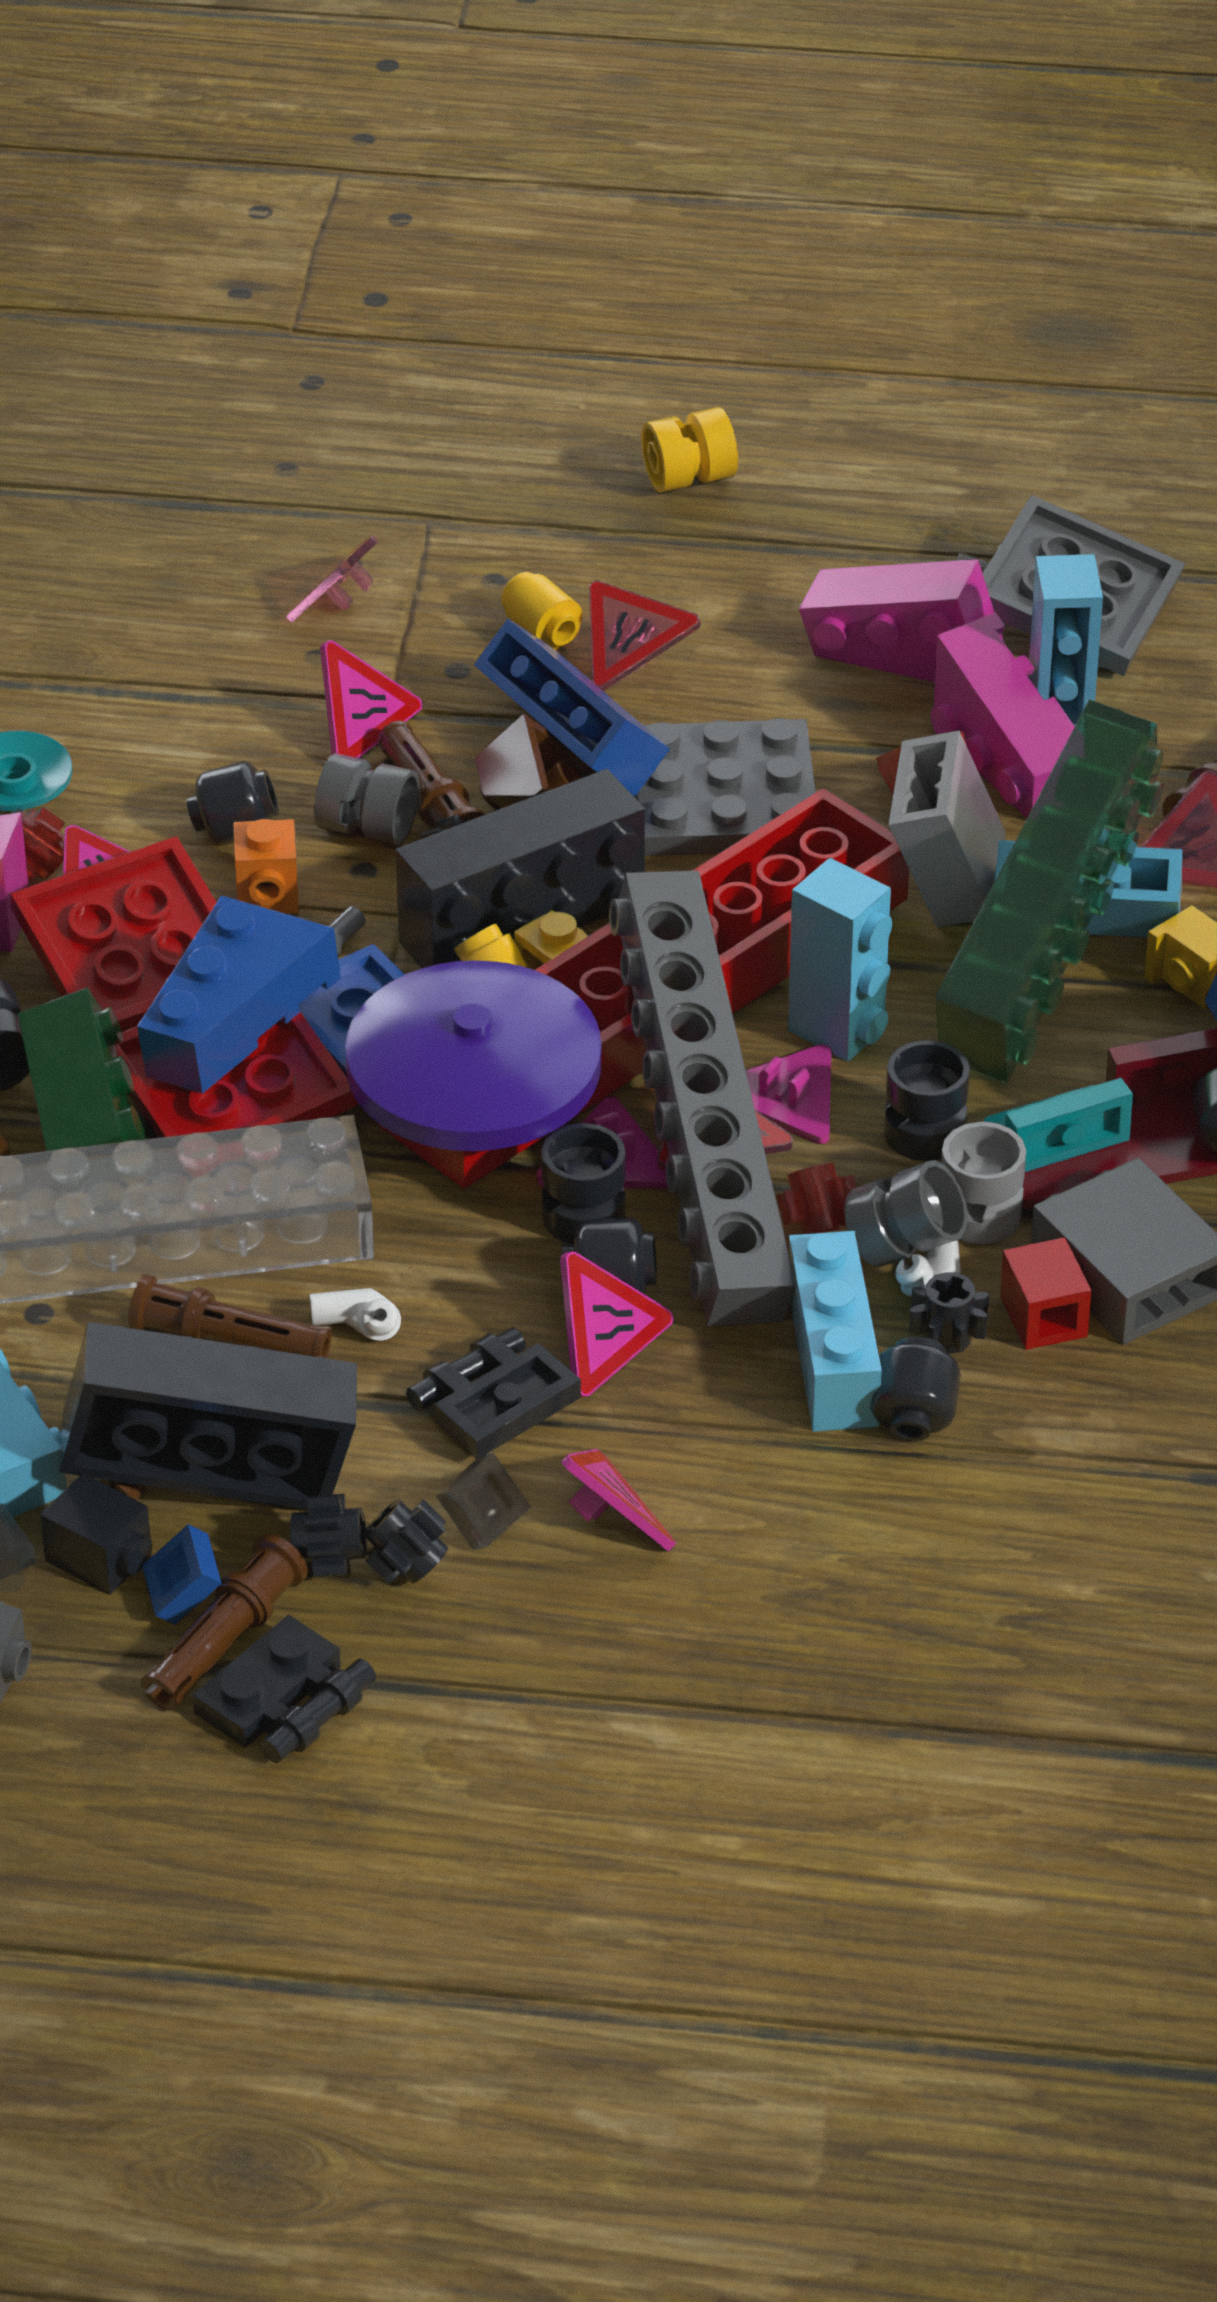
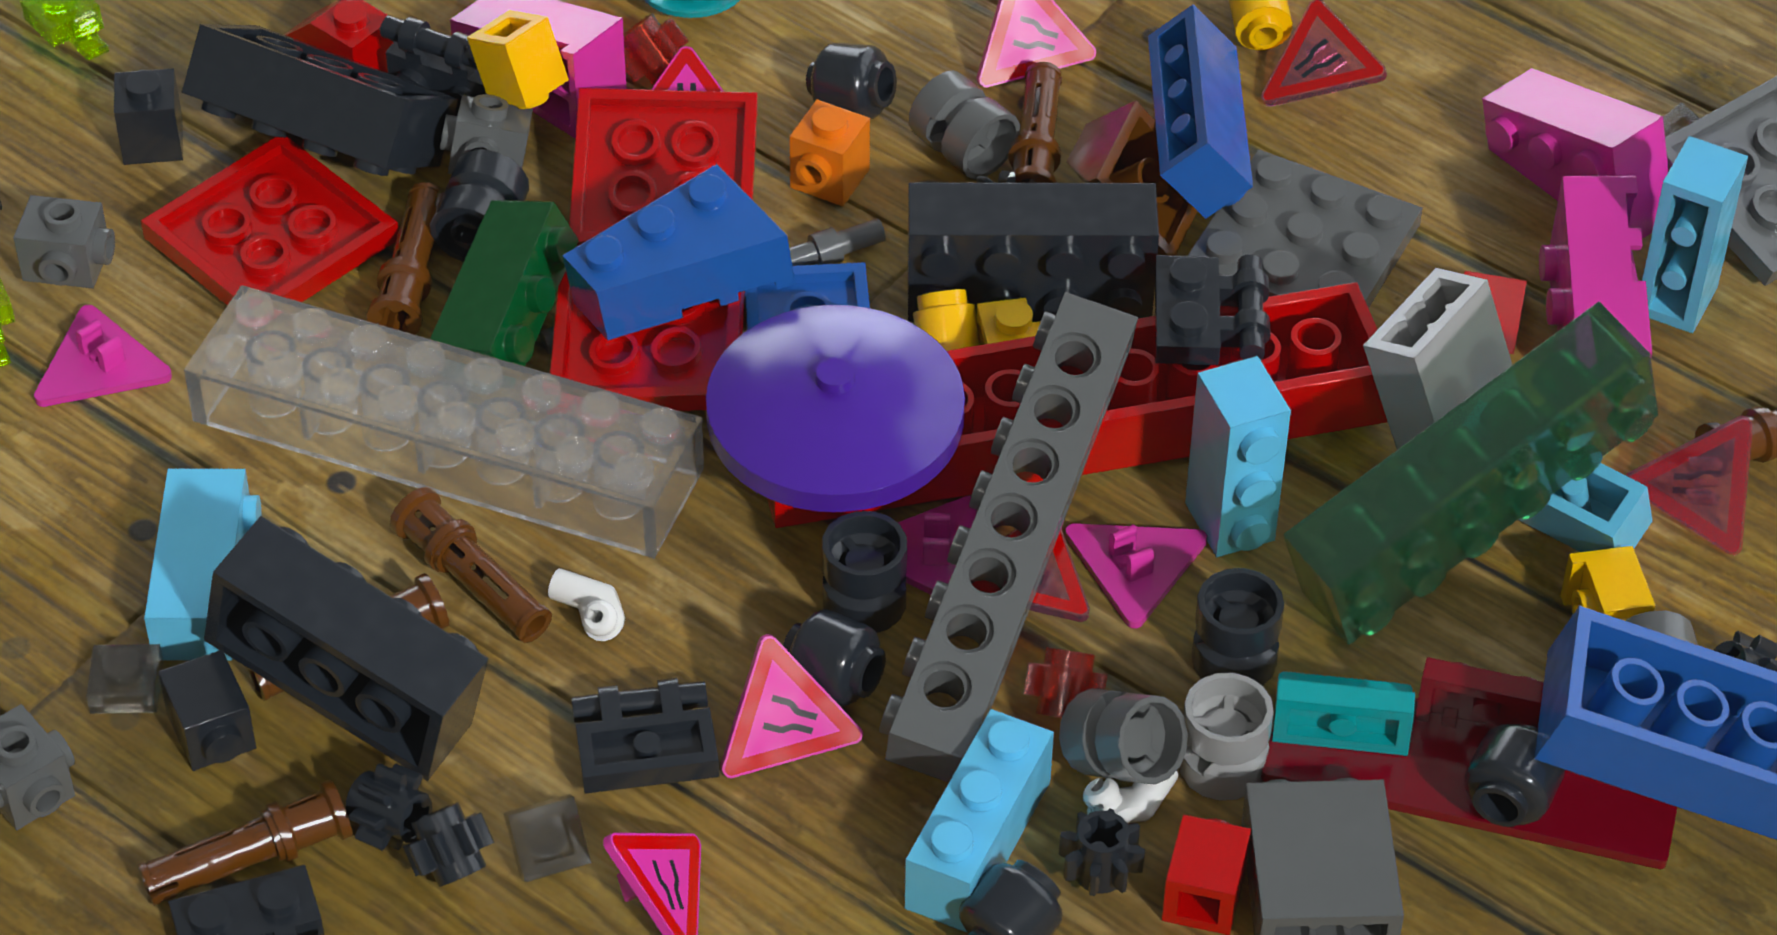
camera: 30 degrees right, 5 degrees up
blue plate [142,1524,222,1625] -> none
none -> black plate [1155,254,1271,365]

